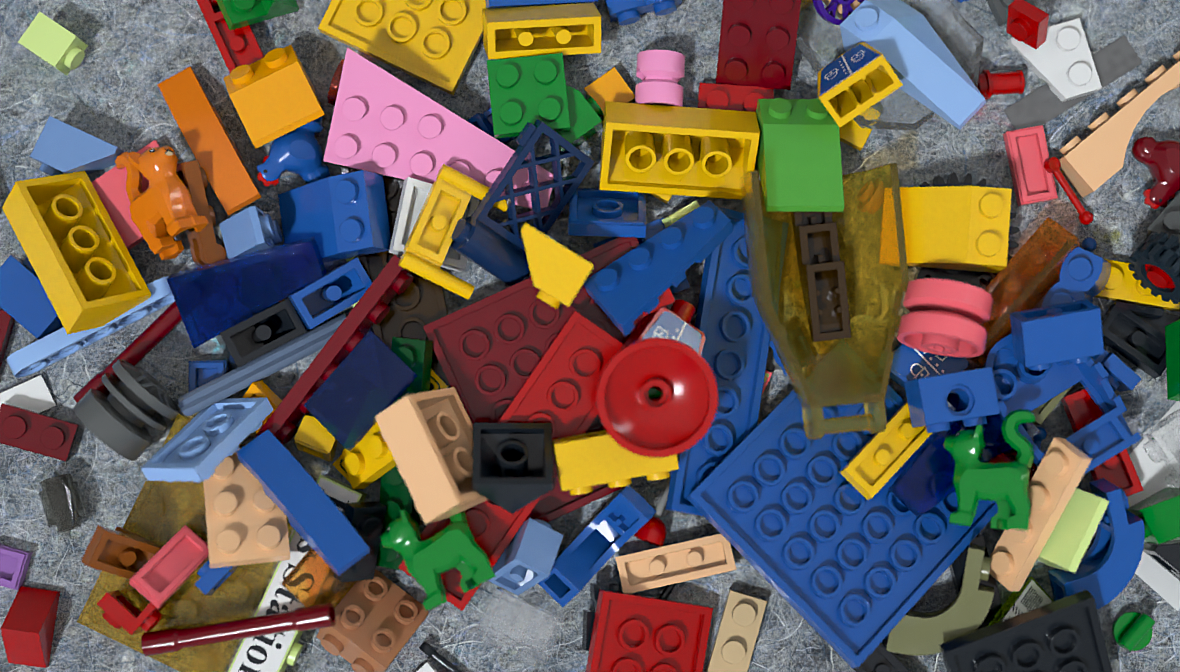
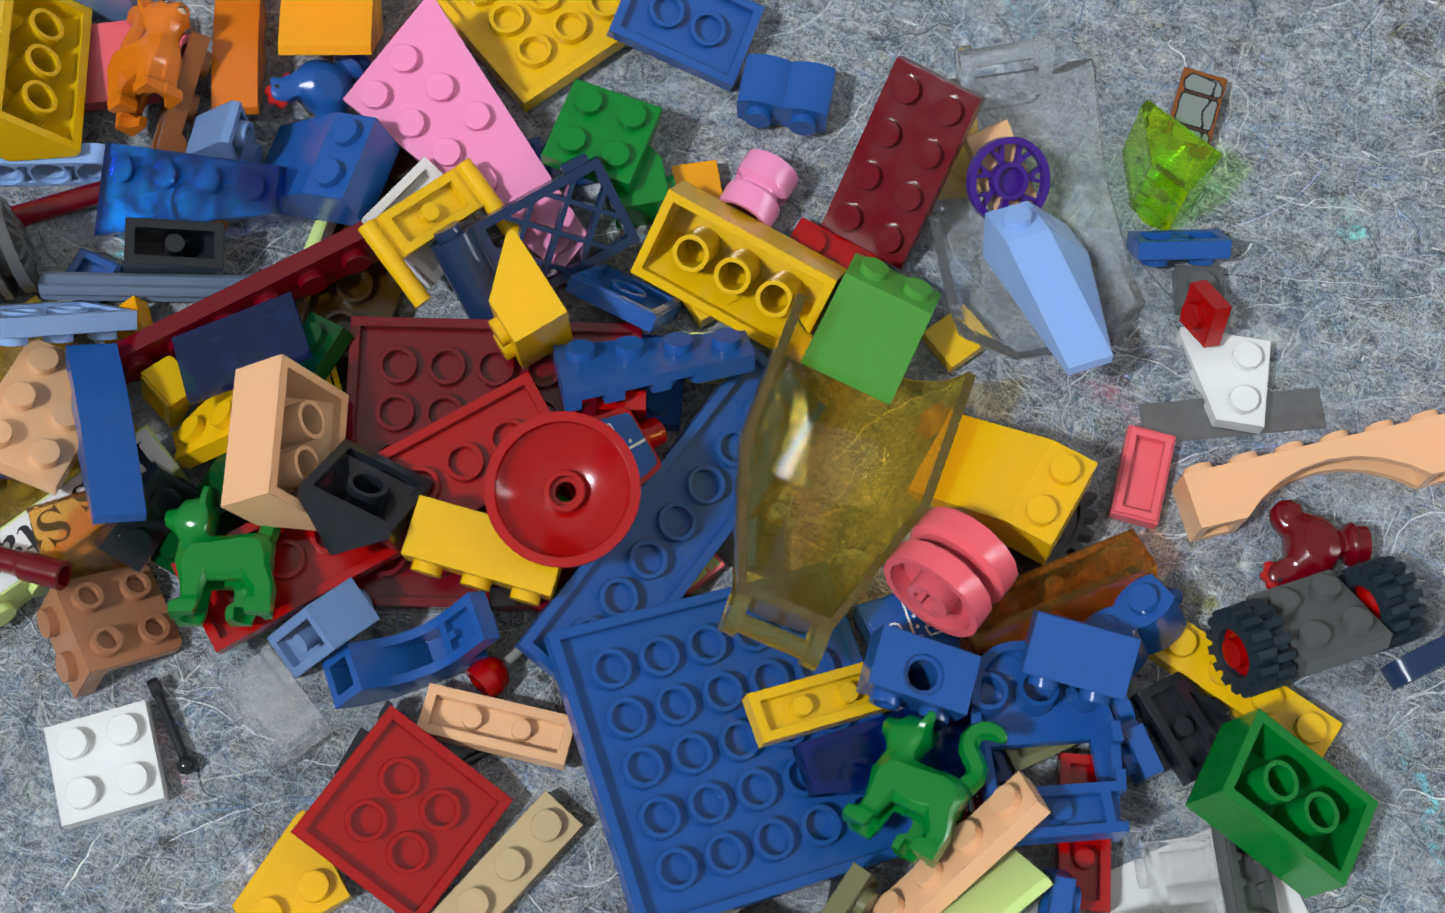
camera: 20 degrees right, 15 degrees down
blue slope [285,257,372,329] -> none
yellow brick [482,3,601,60] -> none
dark brown slope [791,212,851,342] -> none
yellow torso [817,42,903,128] -> none
red pin [974,70,1025,99] -> none
red hinge [1044,157,1094,225] -> none

